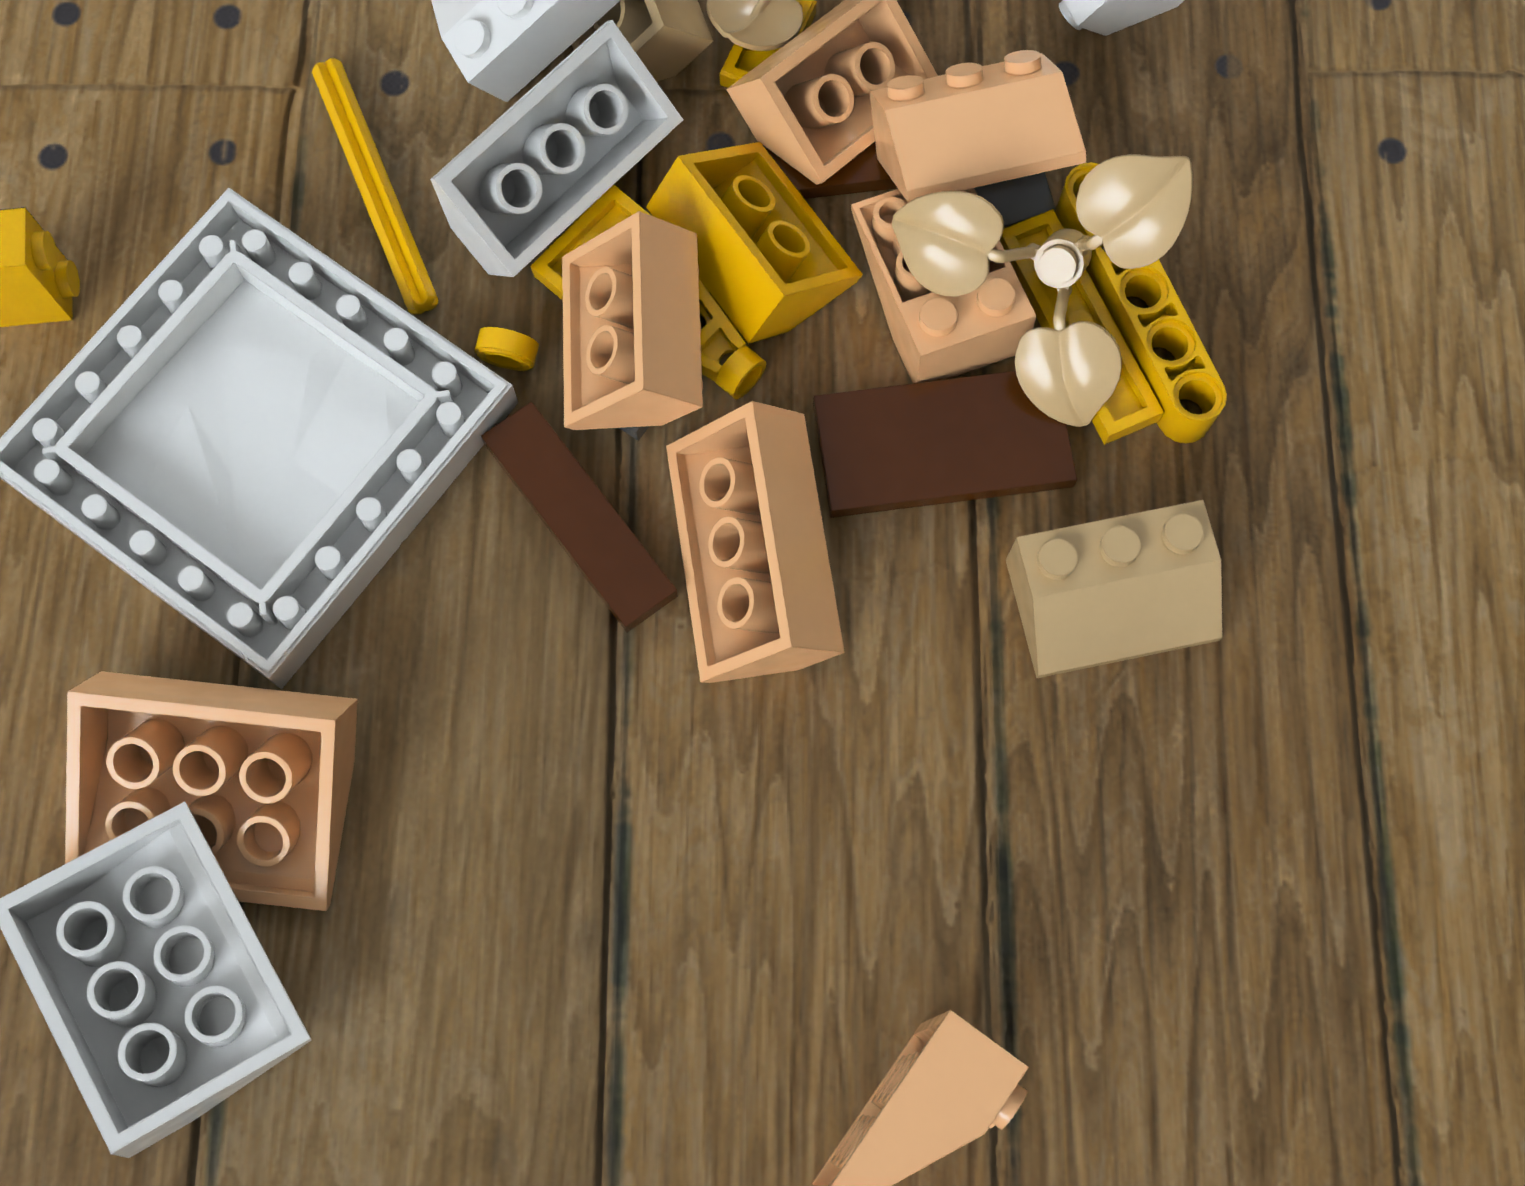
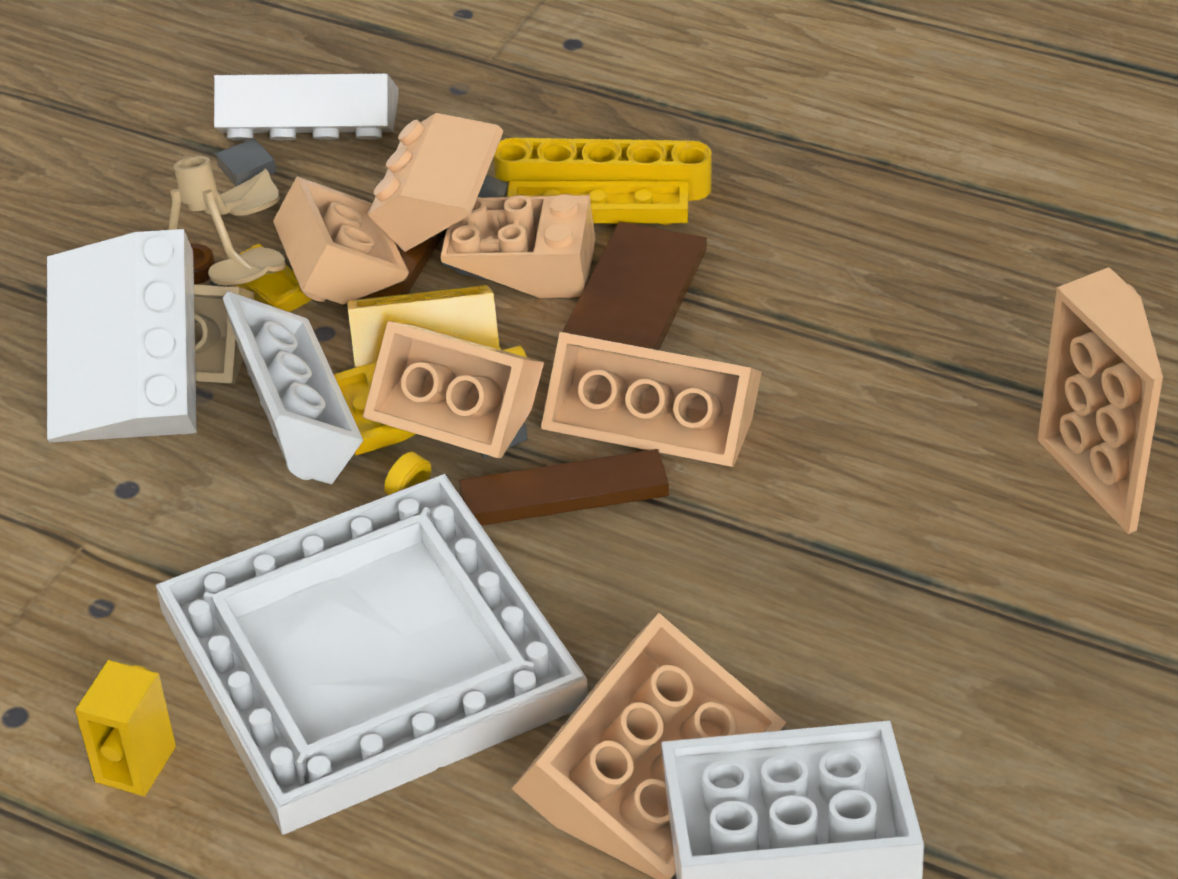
camera: 60 degrees left, 30 degrees down
yellow axle [312,58,439,315] -> none
tan plant [892,154,1193,427] -> none
tan slope [1006,500,1222,678] -> none

